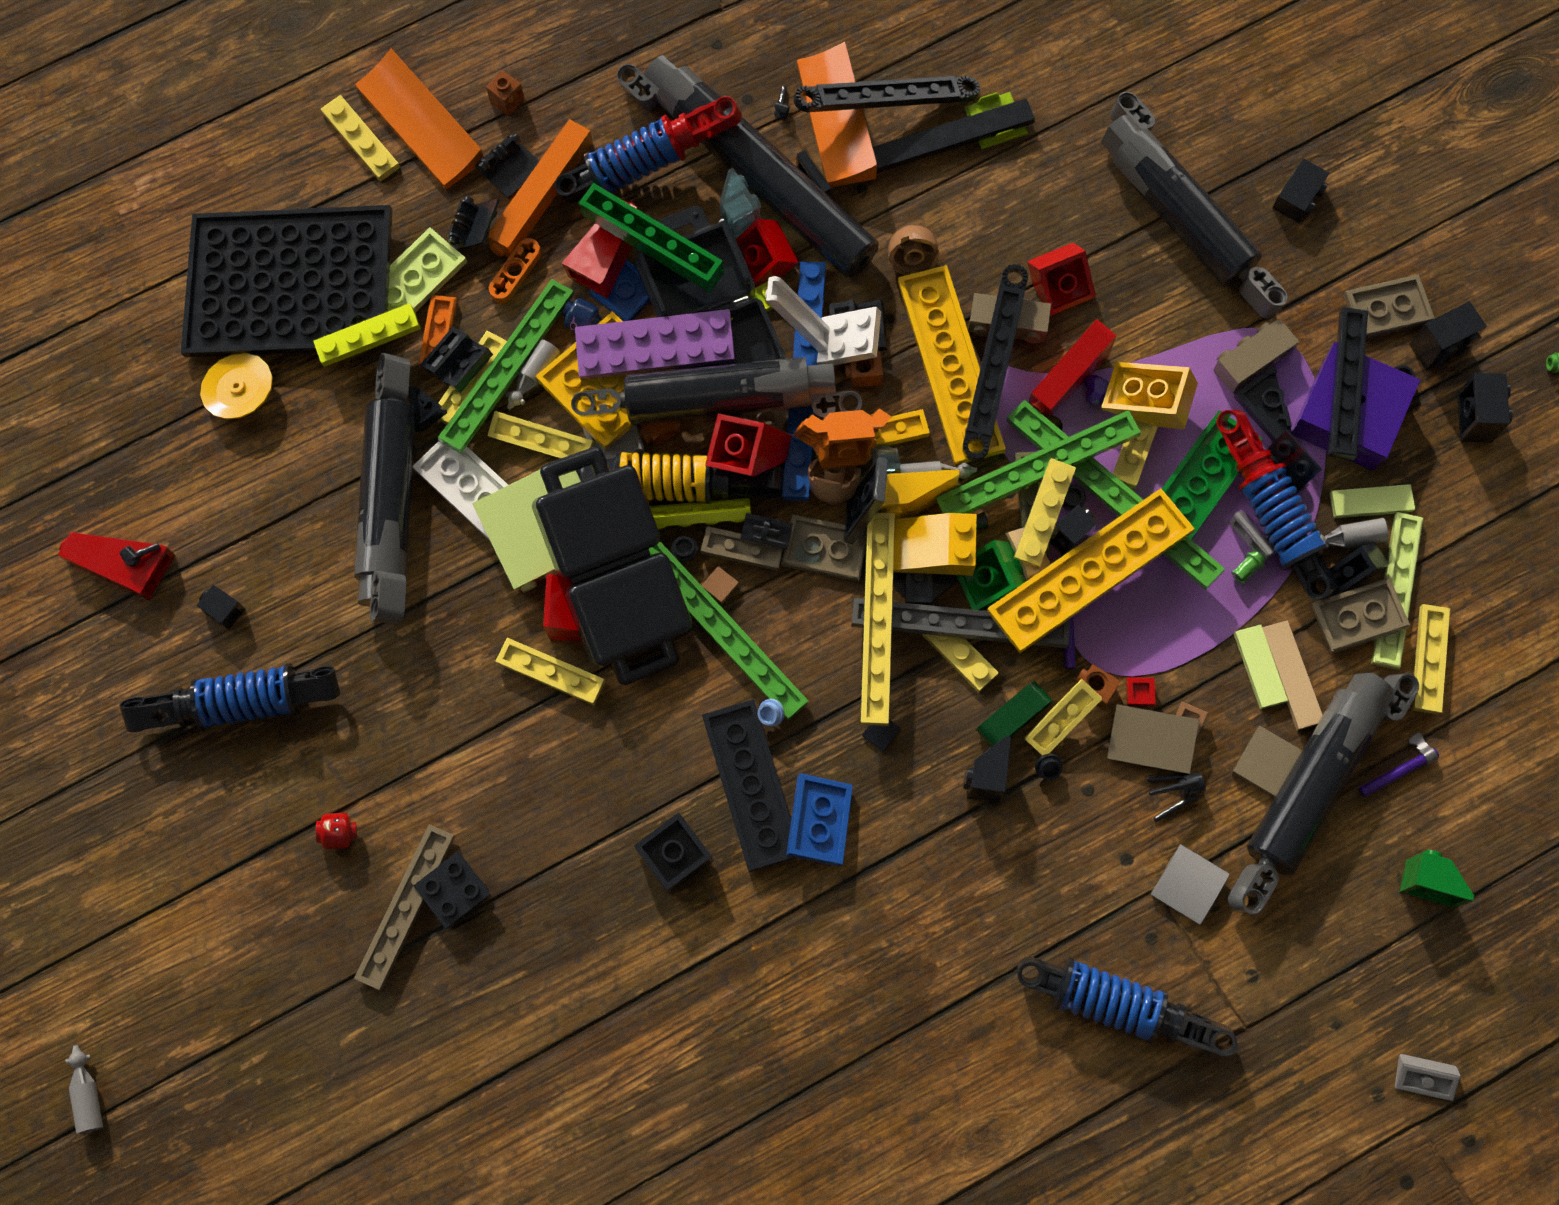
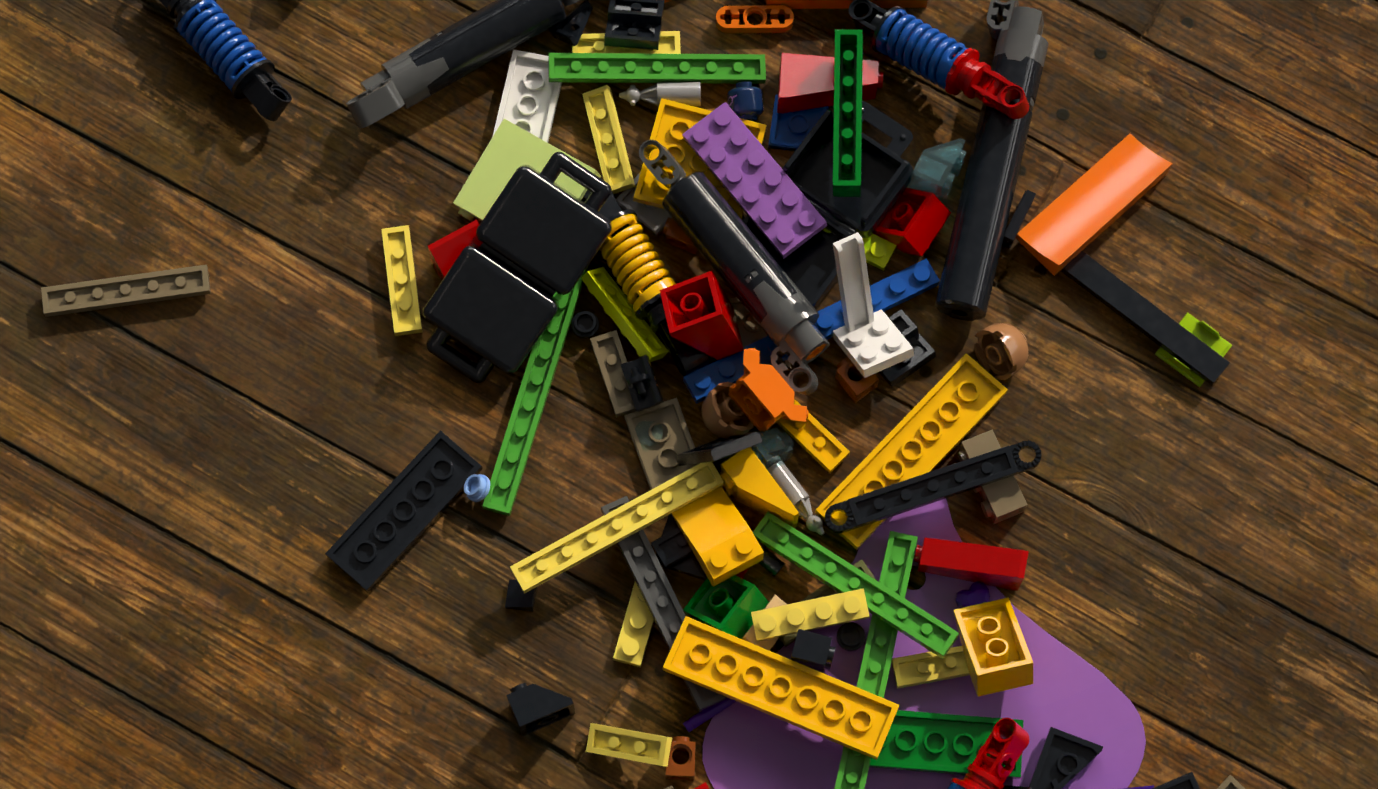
camera: 55 degrees right, 0 degrees up
red head [316,813,357,850] -> none
black hinge [413,851,491,929] -> none
black brick [634,812,714,895] -> none
medium nougat tile [701,566,739,604] -> none
black hand [774,86,790,120] -> none
blue plate [786,773,853,867] -> none
black plate [793,75,981,113] -> none
dark green beam [976,680,1053,747] -> none
red slope [1027,243,1096,316] -> none
black plate [1035,753,1062,780] -> none
piece [1101,92,1288,319] -> none
dark tan brick [1214,318,1299,393] -> none
black brick [1272,158,1329,223] -> none

